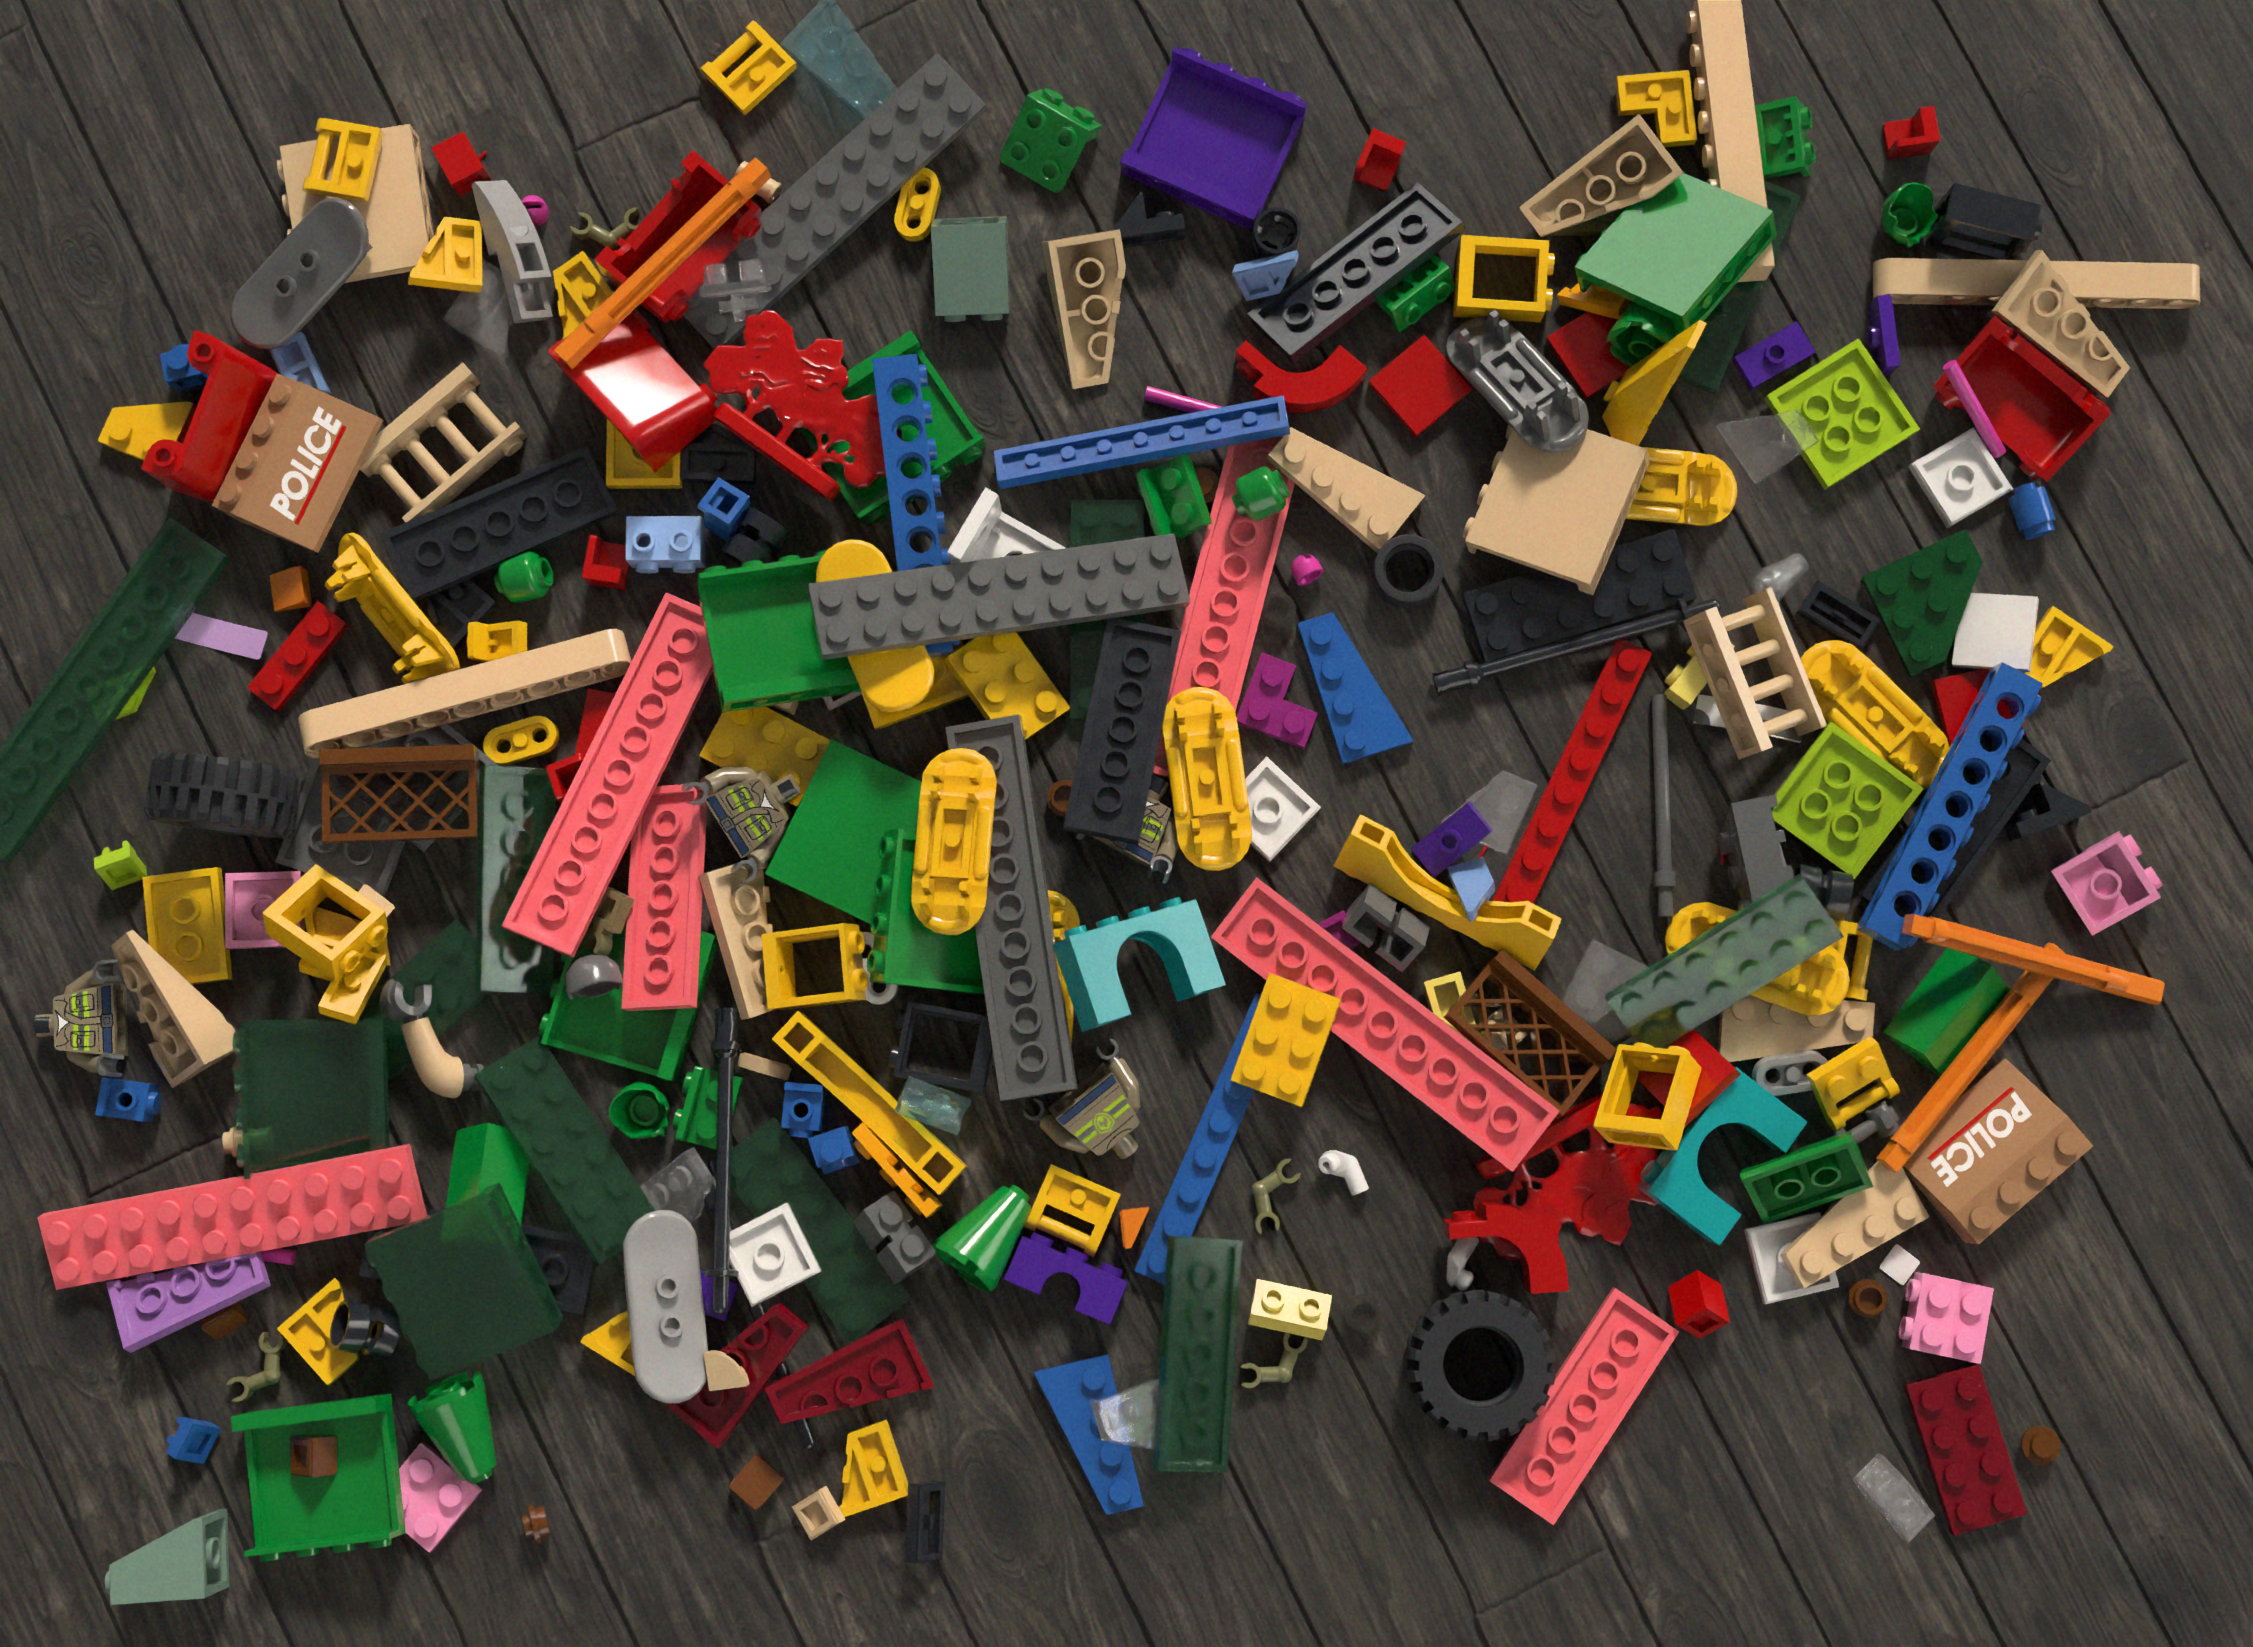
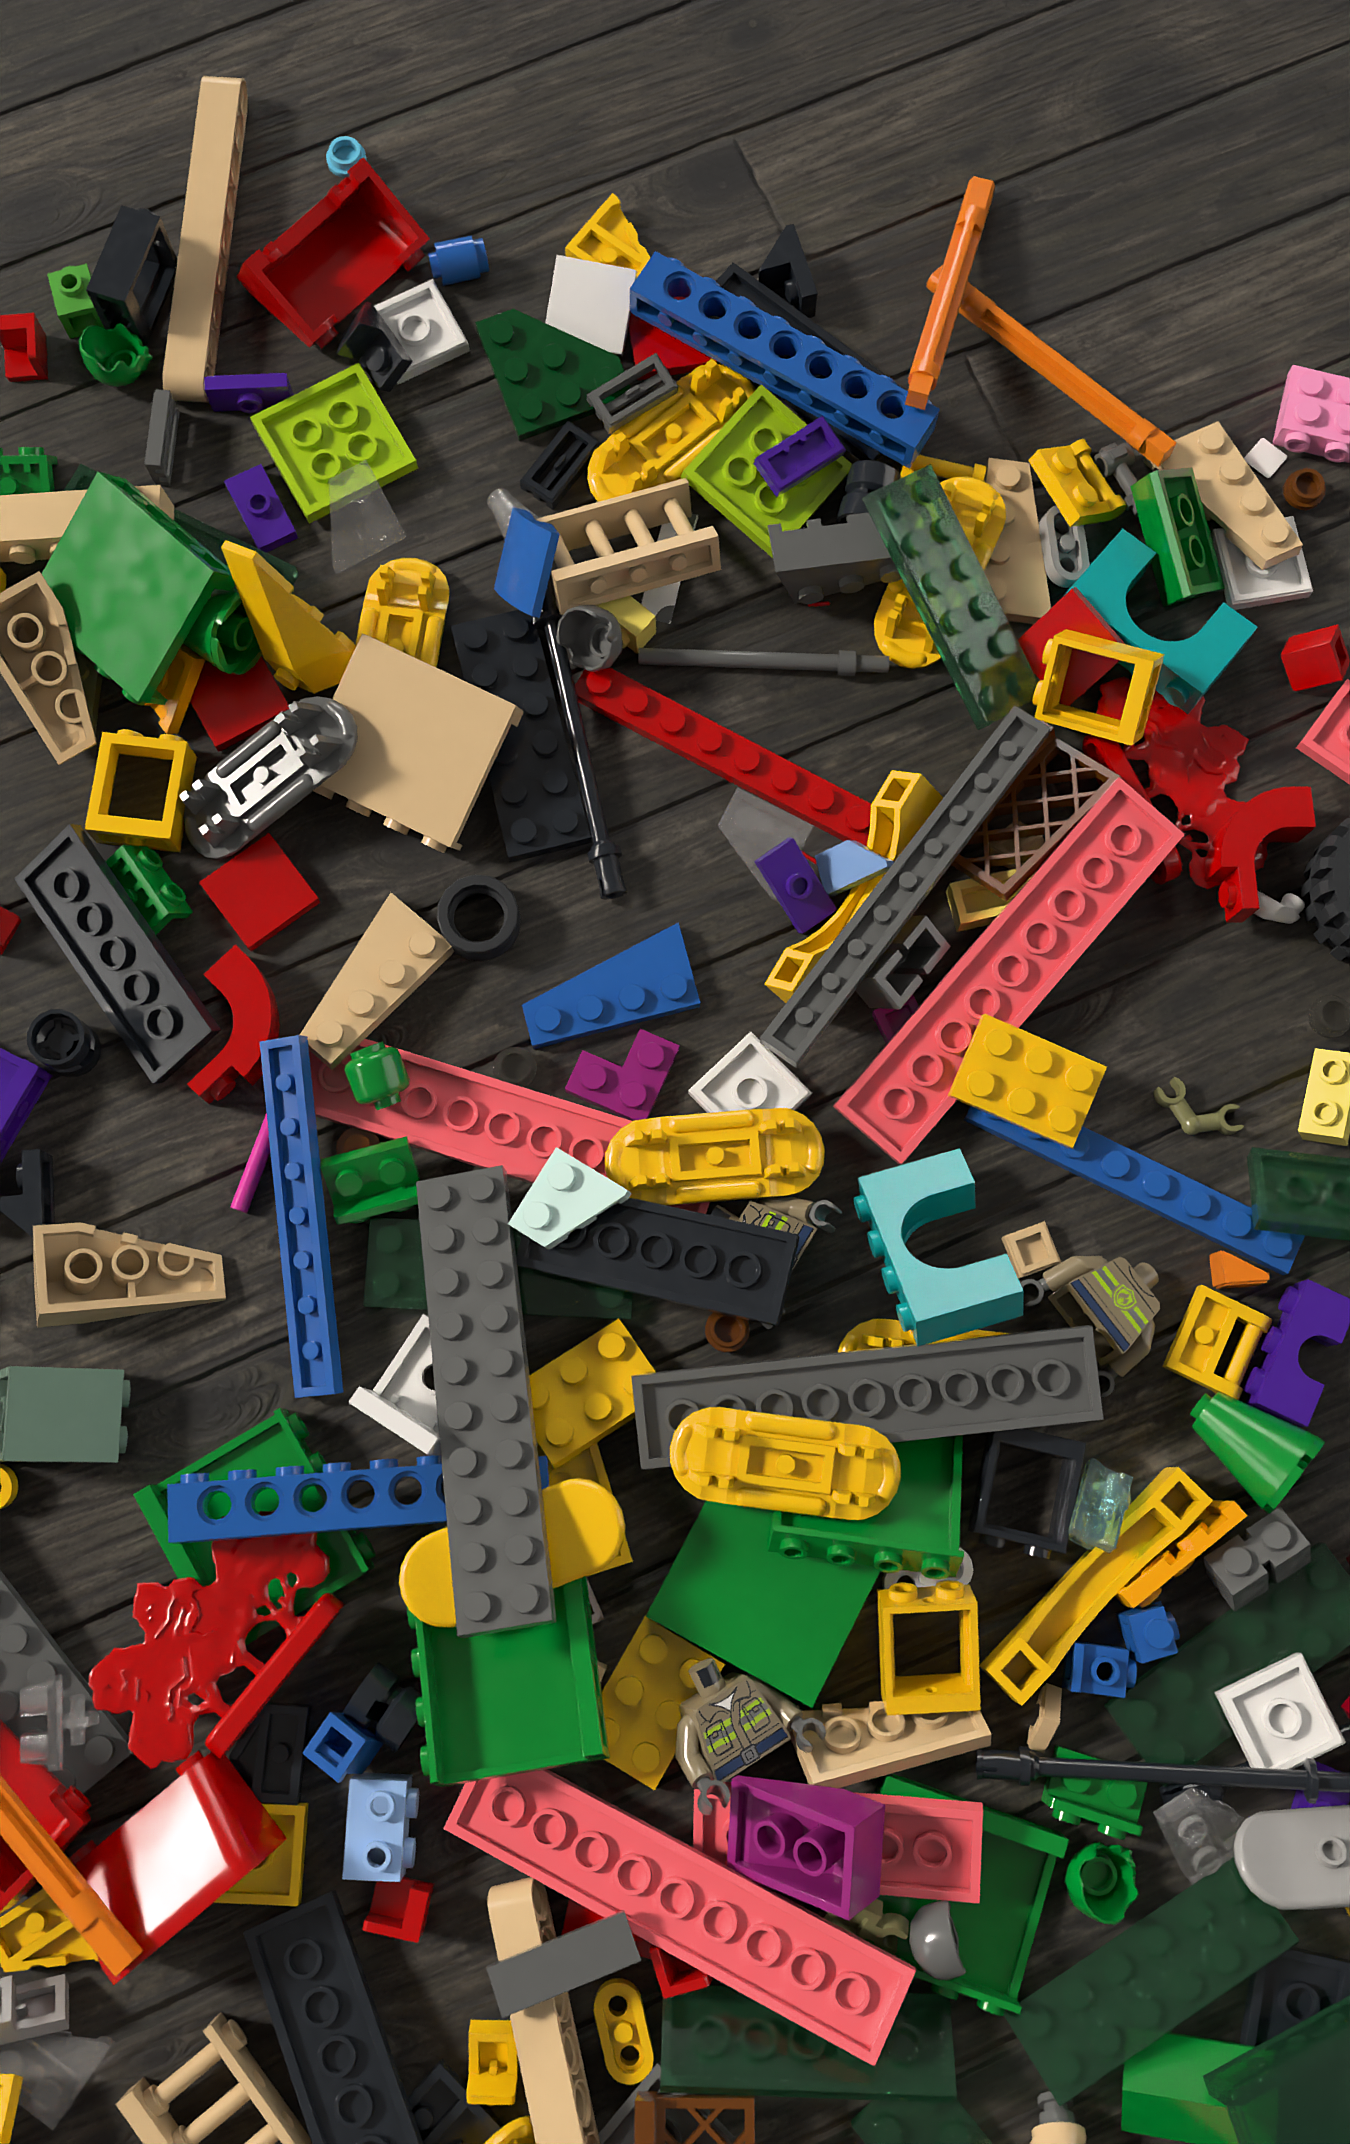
camera: 90 degrees left, 5 degrees down
green head [494,551,554,603] -> none
medium blue tile [1232,250,1299,301] -> none
dark pink hinge [1291,554,1324,586] -> none
white arm [1318,1150,1369,1196] -> none
clear wing [1561,939,1658,1024] -> none
green slope [1882,948,2010,1078] -> none
medium nougat slope [1902,1059,2093,1244] -> none
dark pink bar [1943,360,2006,458] -> none
tan wing [1992,250,2130,398] -> none
bright pink plate [2051,831,2163,936] -> none
none -> bright green brick [47,264,104,339]
none -> dark grey tile [144,389,180,486]
none -> medium azure plate [326,136,367,178]
none -> black slope [337,302,413,392]
none -> dark grey tile [486,1910,641,2018]
none -> blue slope [494,507,560,618]
none -> light aqua wing [508,1147,632,1250]
none -> dark grey hair [556,605,623,672]
none -> dark grey tile [587,353,678,434]
none -> magenta slope [727,1775,885,1921]
none -> dark purple plate [753,416,846,497]
none -> dark grey plate [760,705,1051,1068]
none -> tan tile [1001,1221,1061,1279]

